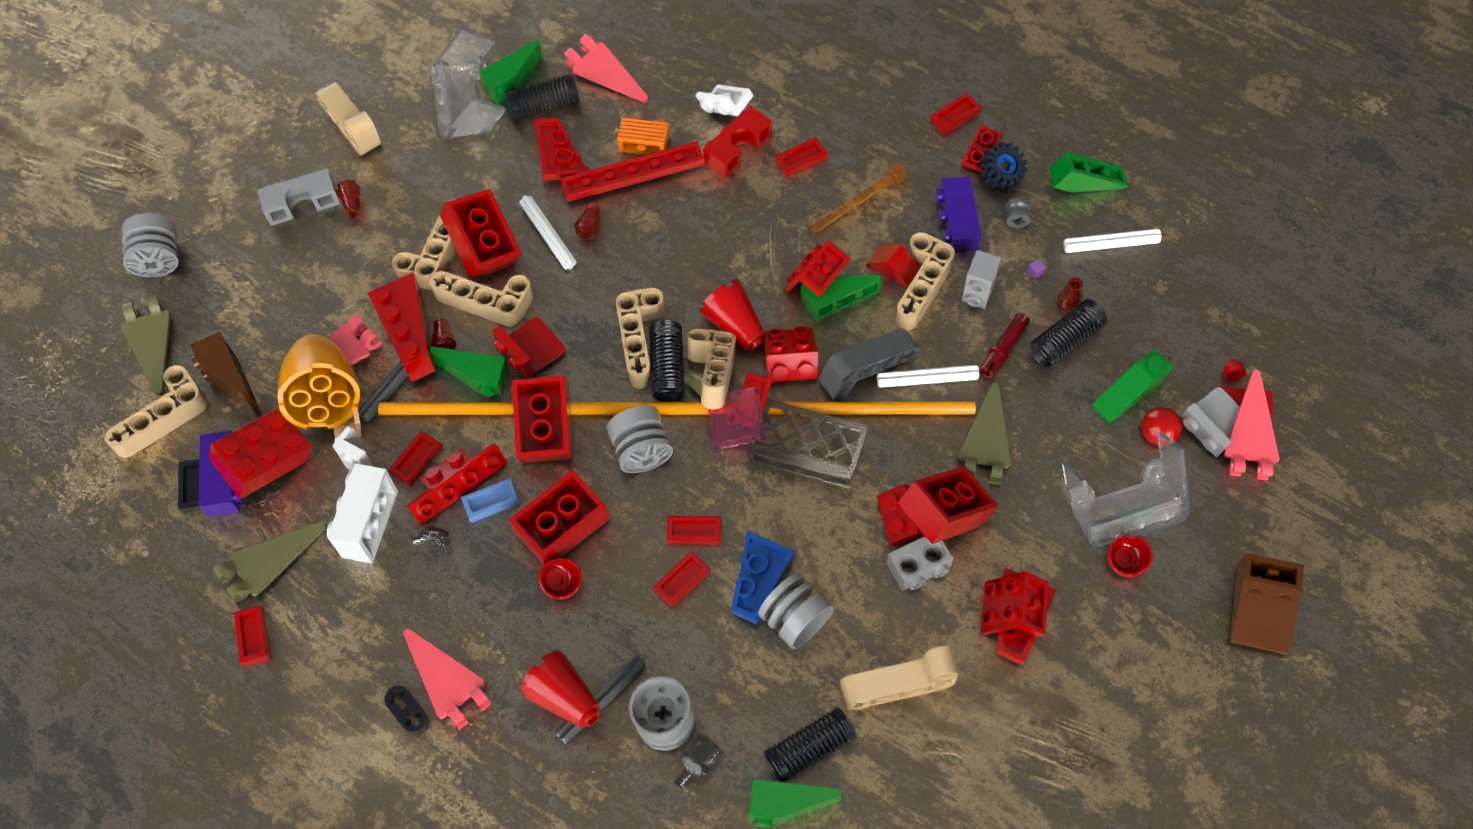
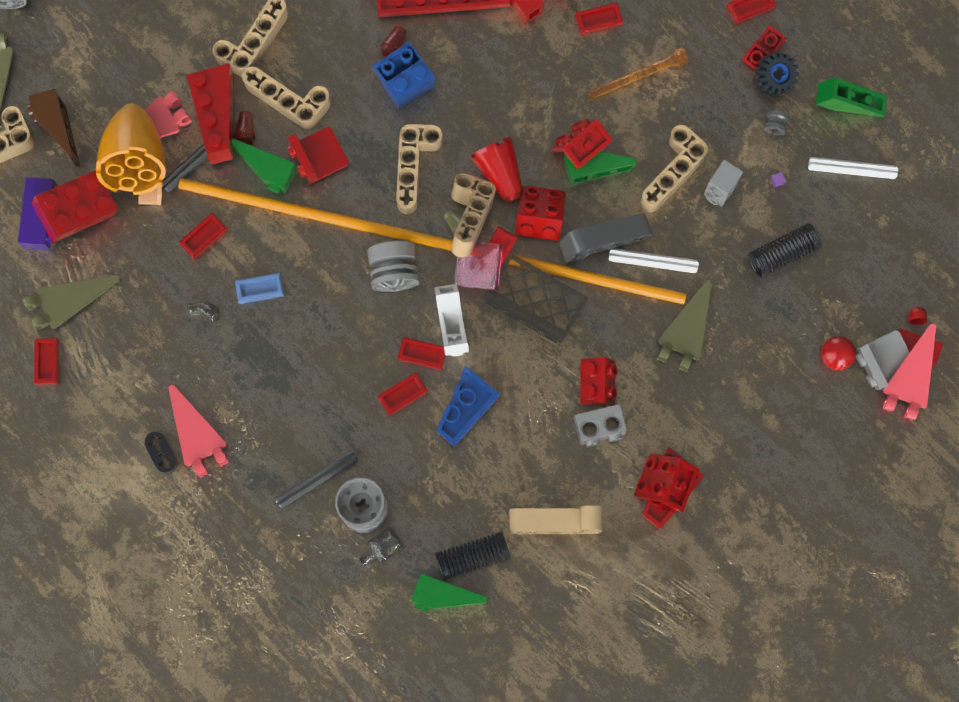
camera: 10 degrees right, 15 degrees up
black tile [178,459,201,513] -> none
white brick [327,463,398,564] -> none
white bracket [333,425,374,472] -> none
red bracket [407,443,507,525] -> none
red brick [439,189,522,280] -> none
red brick [508,469,610,565] -> none
red brick [512,375,574,464] -> none
white axle [519,195,576,270] -> none
red cone [521,651,600,728] -> none
red hair [537,558,583,600] -> none
black piece [650,320,685,402] -> none
light grey wheel [758,573,834,649] -> none
red slope [866,244,920,289] -> none
red brick [898,466,999,544] -> none
dark purple brick [936,176,982,253] -> none
dark red pin [978,312,1030,378] -> none
clear red cone [1058,277,1083,311] -> none
clear windscreen [1062,432,1190,549] -> none
green slope [1092,349,1173,424] -> none
red hair [1106,536,1153,577] -> none
reddish brown slope [1230,553,1304,655] -> none
none -> blue slope [373,42,435,110]
none -> white arch [434,284,469,356]

